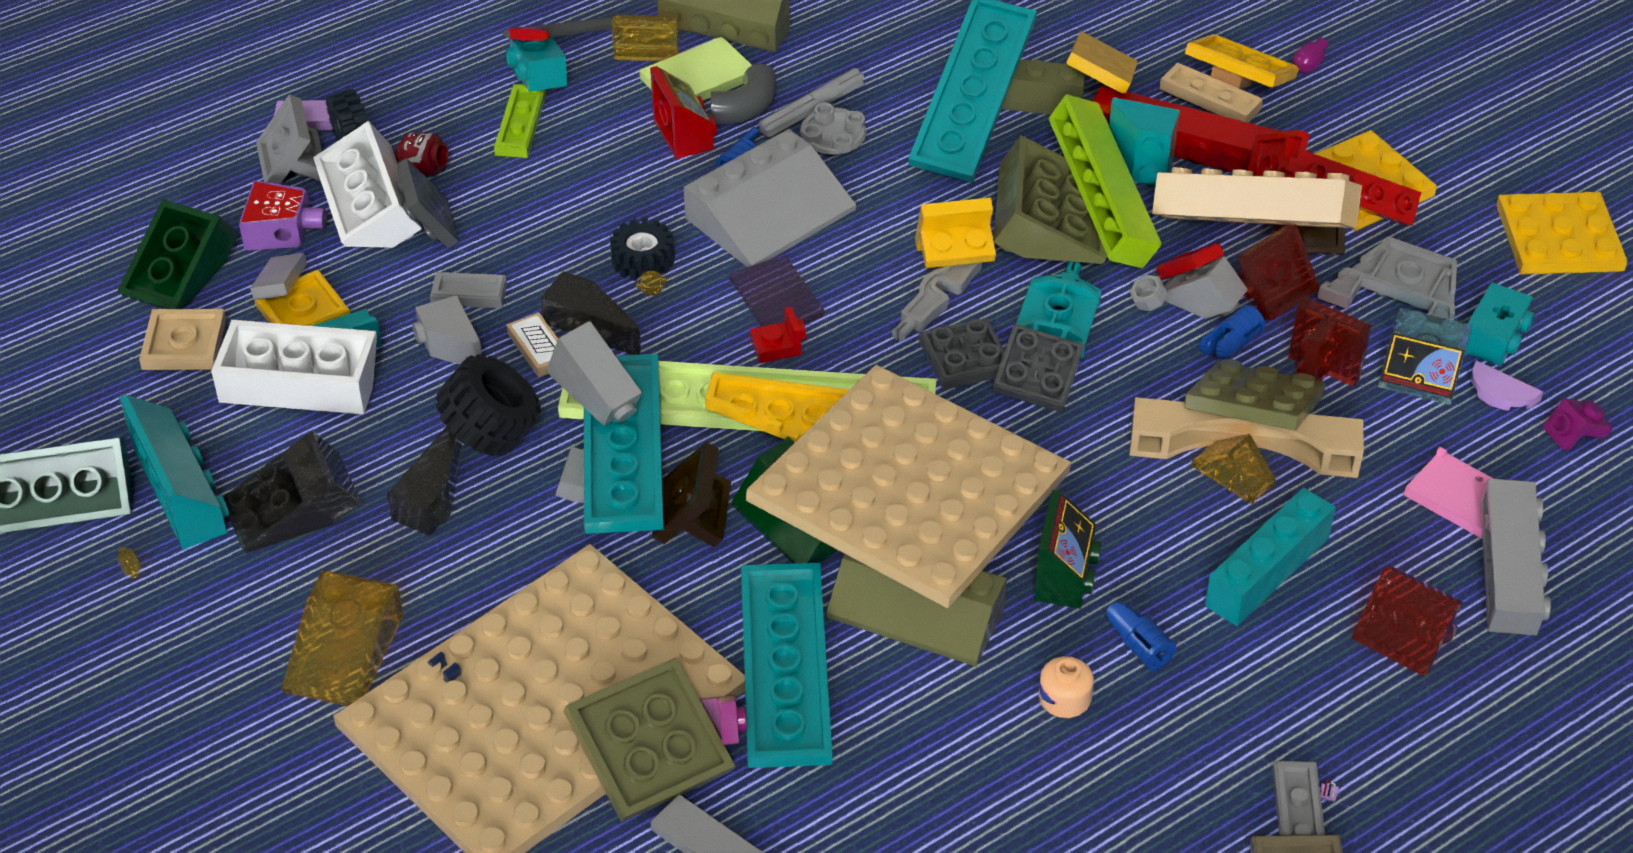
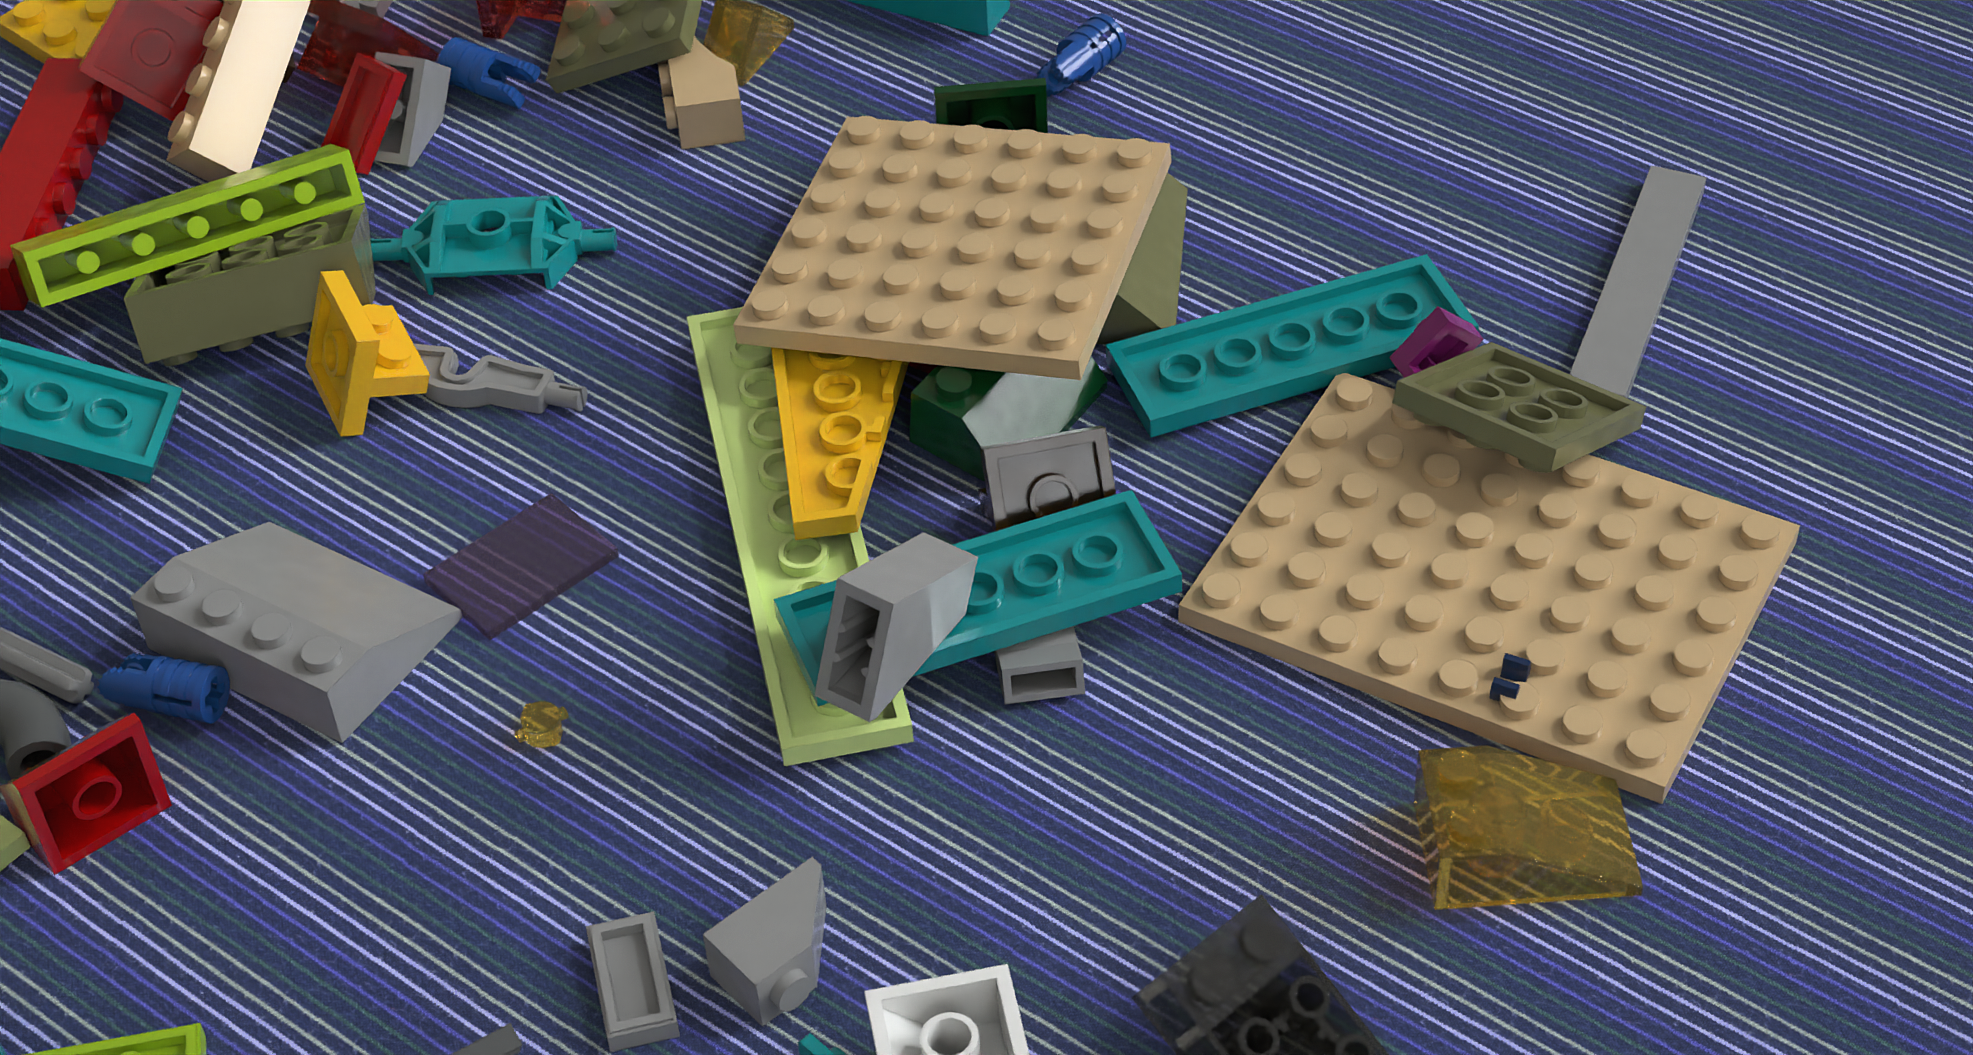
camera: 105 degrees left, 0 degrees up
clear smoke slope [387,426,462,536] -> none
black tyre [436,354,541,456] -> none
tile [506,312,558,378] -> none
clear smoke slope [541,271,641,355] -> none
black bush [610,218,674,281] -> none
red bracket [750,306,806,364] -> none
light grey dish [800,102,867,155] -> none
dark grey tile [919,318,1005,390] -> none
dark grey tile [992,324,1085,413] -> none
light nougat head [1039,656,1094,718] -> none
teal slope [1109,97,1180,186] -> none
light grey tile [1130,275,1168,311] -> none

